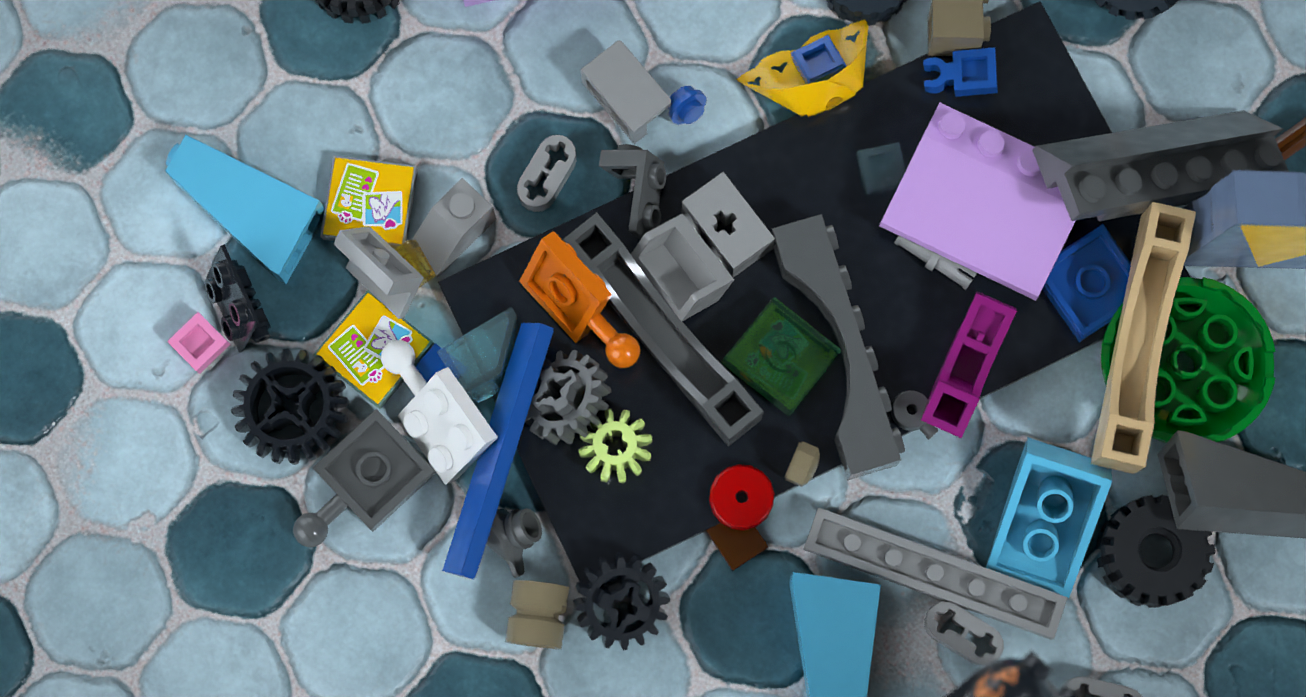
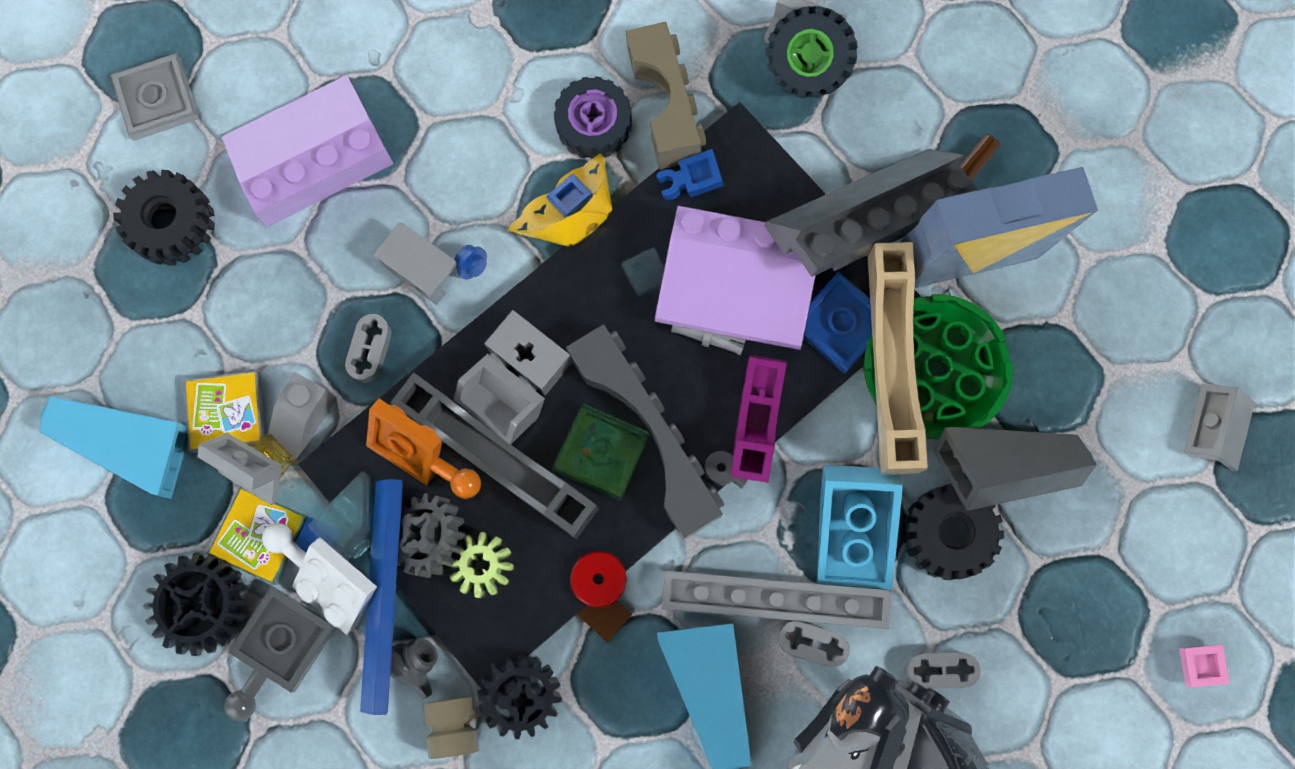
camera: 15 degrees left, 0 degrees up
bright pink plate [167,312,231,374] -> none
black hinge [204,244,271,353] -> none
dark grey bracket [599,144,666,240] -> none
dark tan tile [785,441,820,487] -> none

